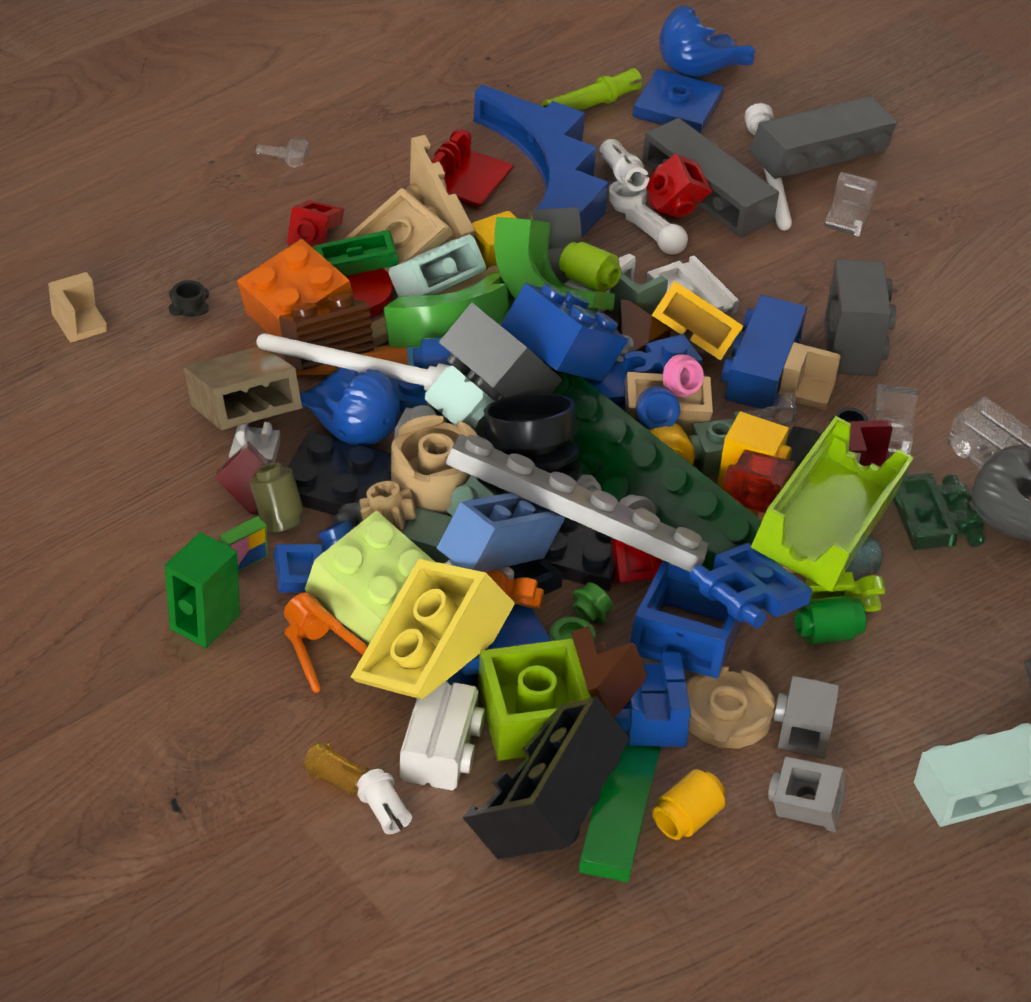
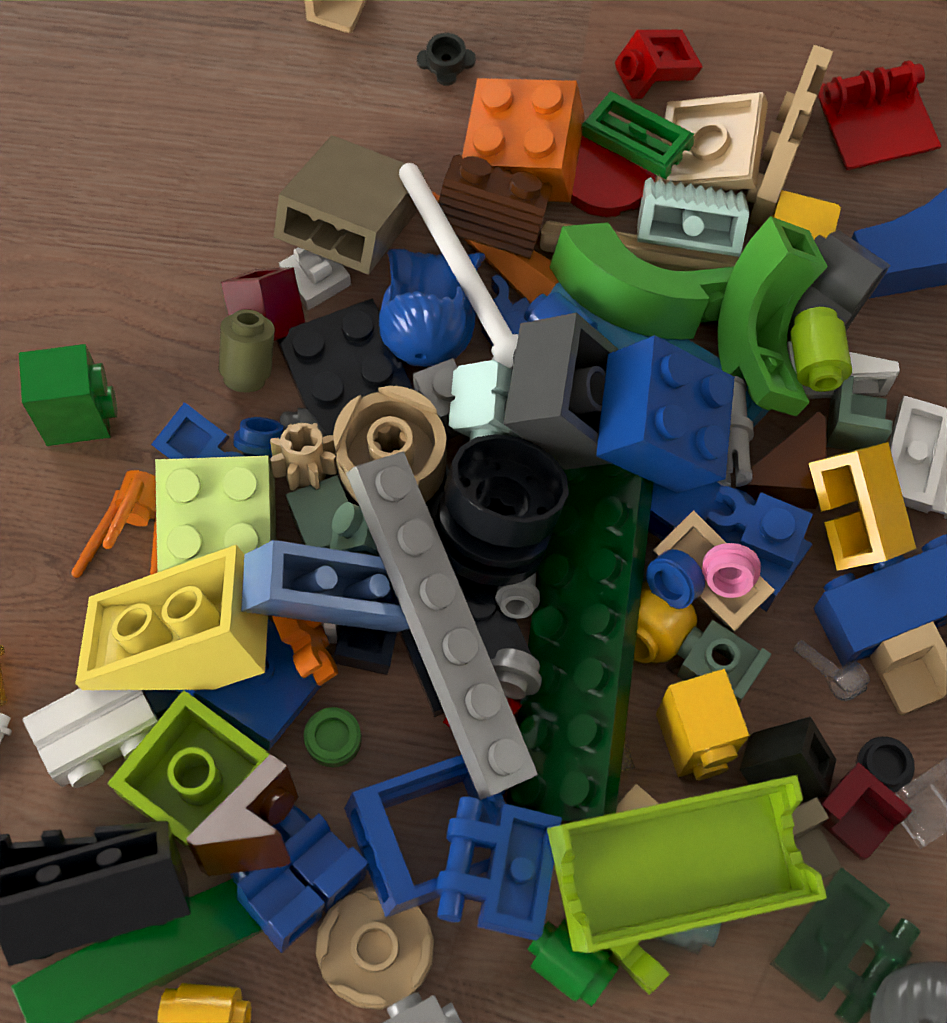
camera: 50 degrees right, 25 degrees up
tile [220,516,268,572] -> none
bright green plate [572,582,614,624] -> none
clear red brick [723,449,795,513] -> none

